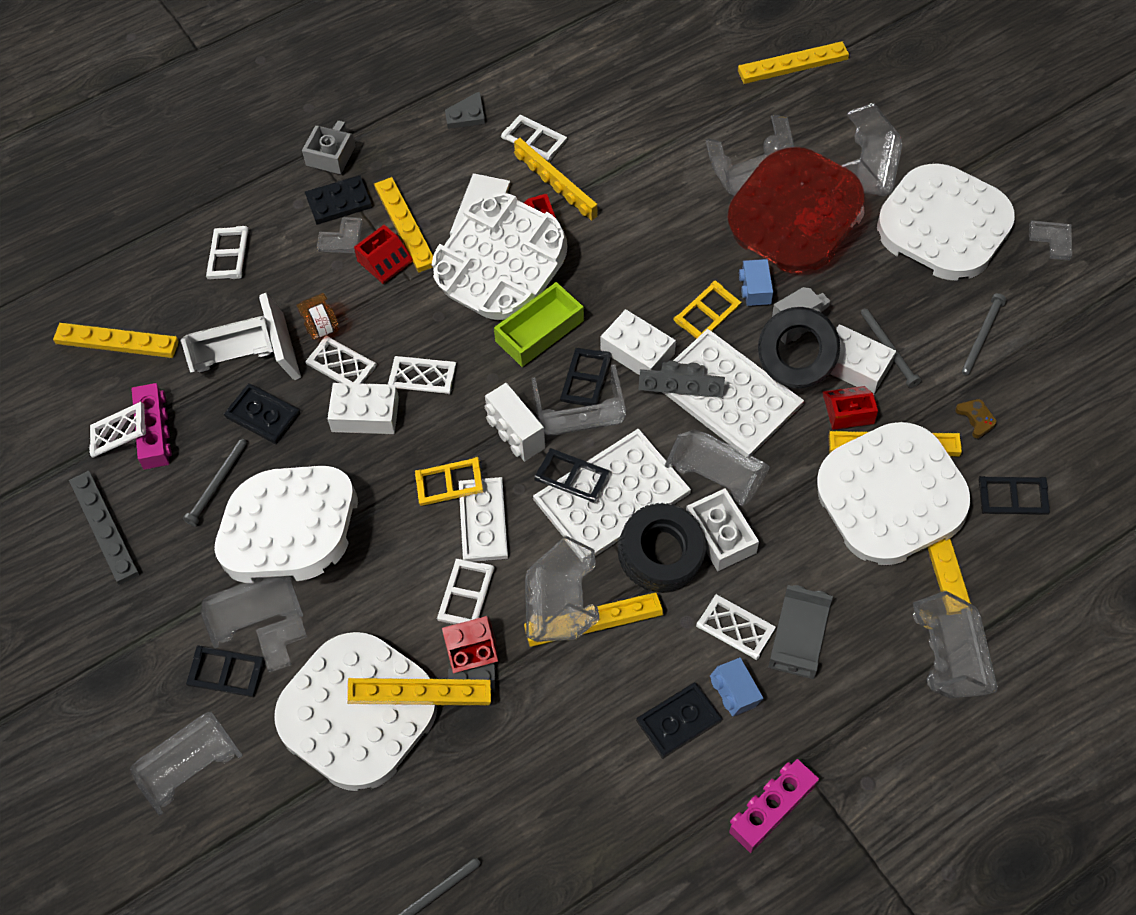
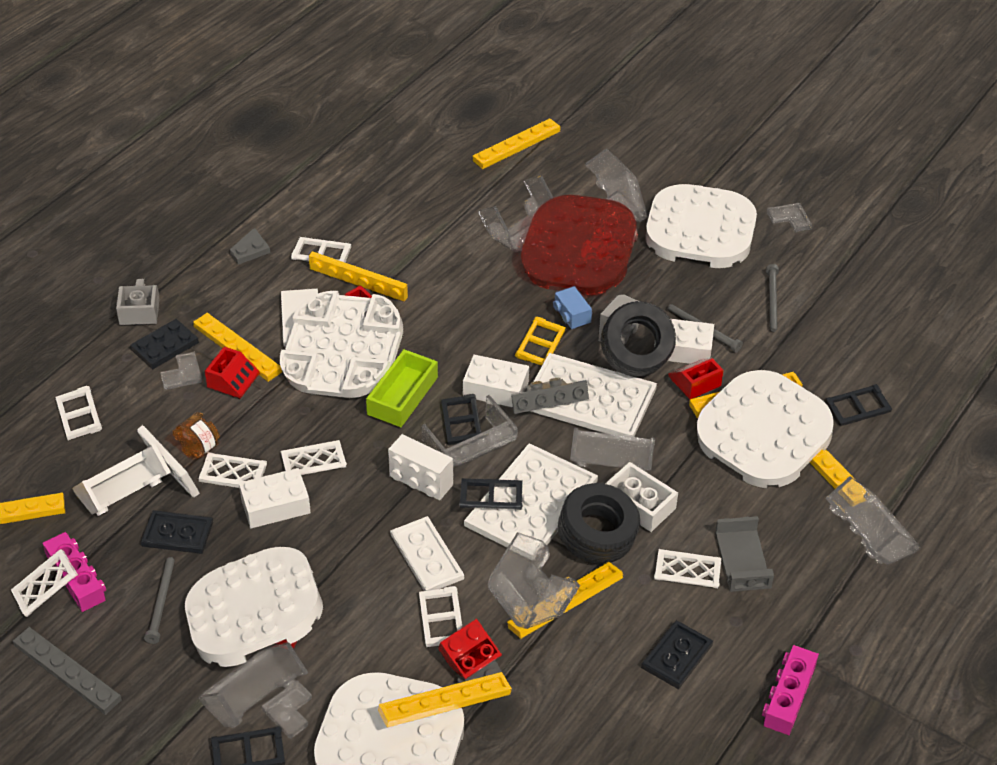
camera: 25 degrees left, 15 degrees down
yellow window [415,457,484,506] -> none
medium blue brick [710,658,763,717] -> none
pearl gold piece [955,399,996,438] -> none

